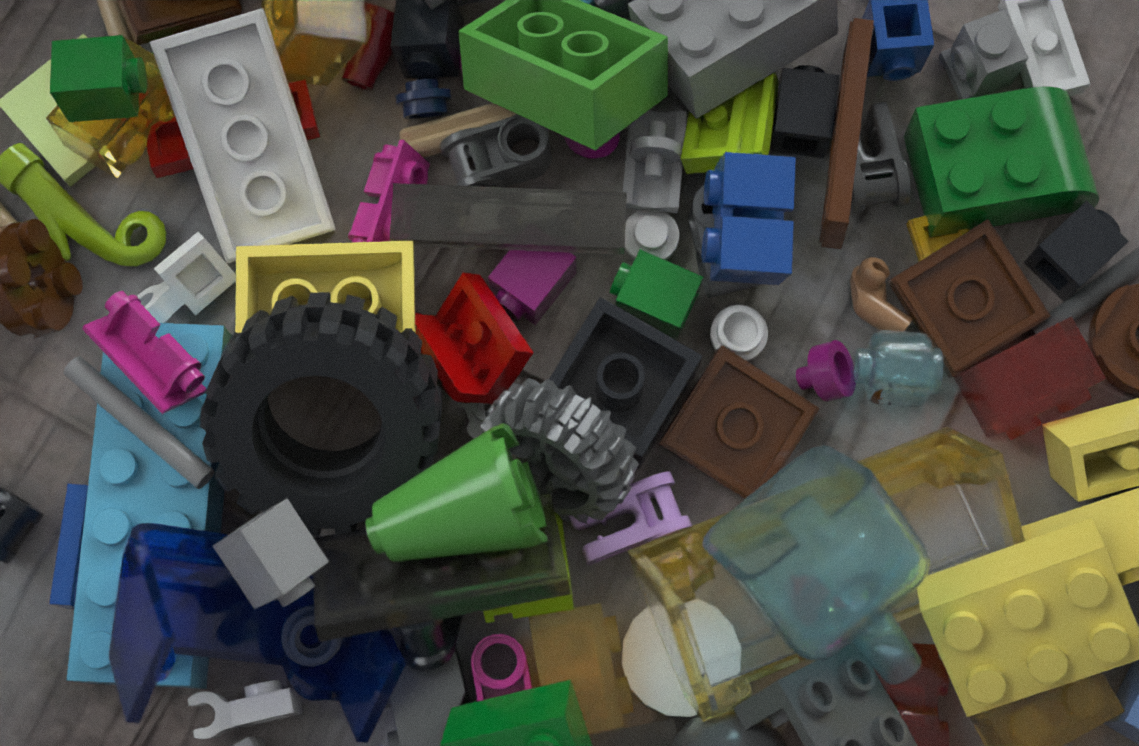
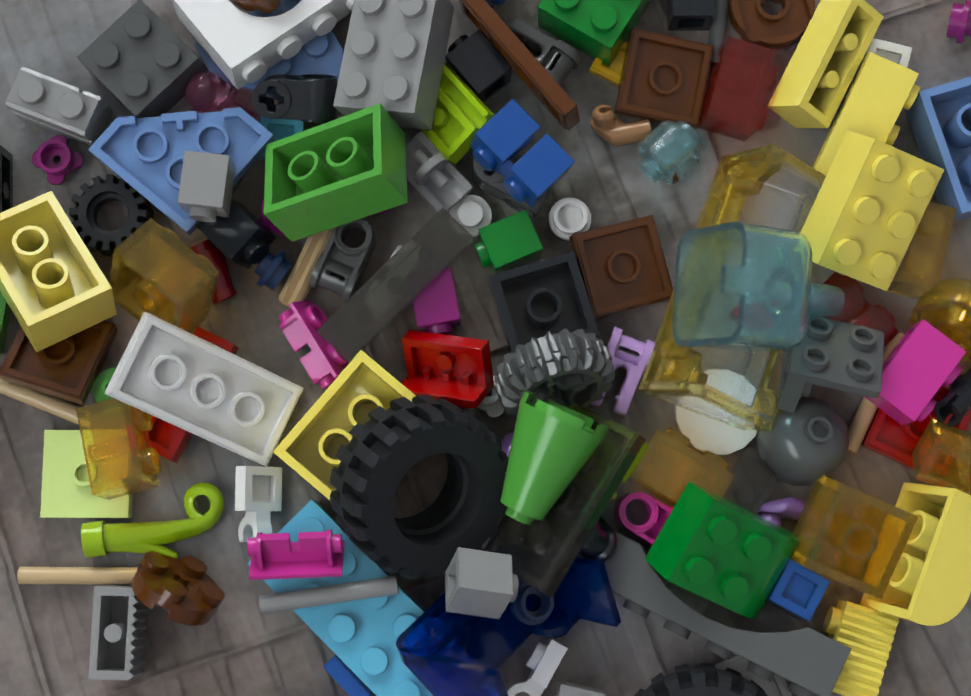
camera: 50 degrees left, 5 degrees up
green brick [50,35,147,123] -> none
magenta tile [796,340,856,402] -> none

